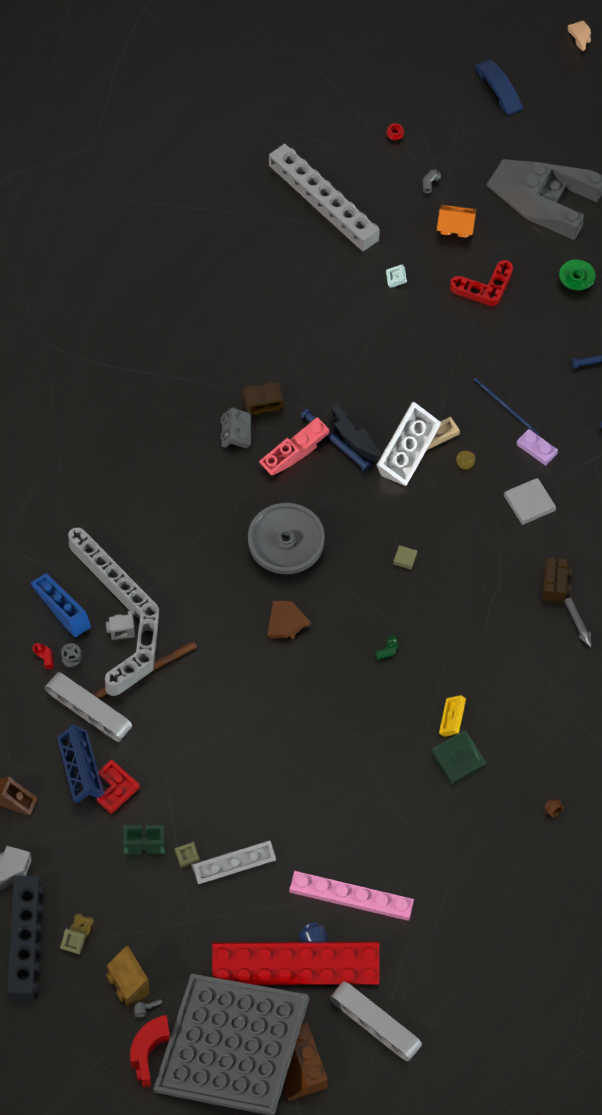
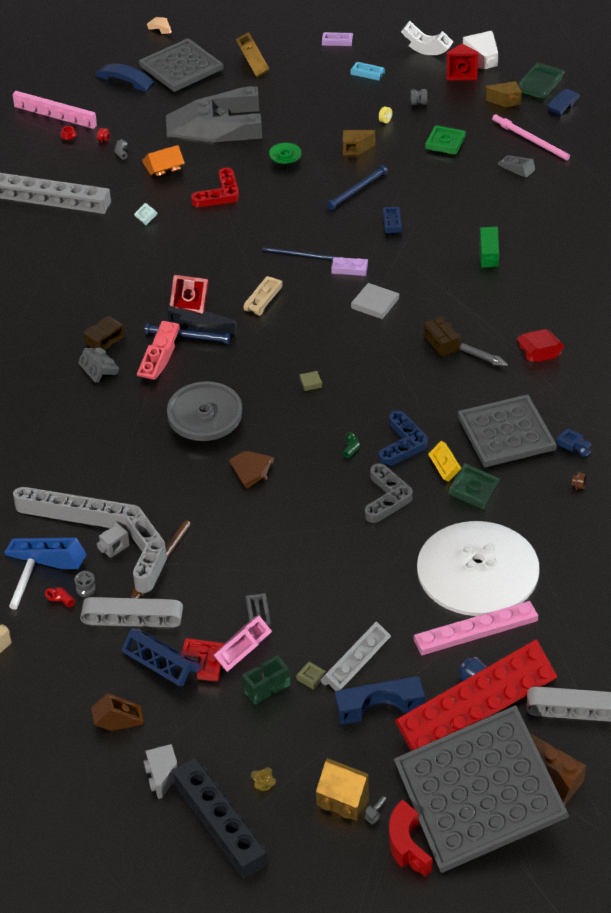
camera: 30 degrees left, 15 degrees down
olive tile [60,928,86,954] -> none
white slope [377,402,441,486] -> none
clear yellow plate [456,451,475,469] -> none
none -> white bar [9,559,35,609]
none -> bright pink plate [12,91,97,129]
none -> red plate [97,128,110,143]
none -> dark grey plate [139,38,224,92]
none -> red slope [170,275,209,314]
none -> bright pink slope [213,616,272,672]
none -> dark grey tile [245,593,272,629]
none -> dark blue arch [335,676,425,725]
none -> dark grey beam [365,464,413,523]
none -> dark blue beam [379,411,428,466]
none -> white dish [417,521,539,616]
none -> dark grey plate [458,395,557,467]
none -> dark blue plate [556,428,591,457]

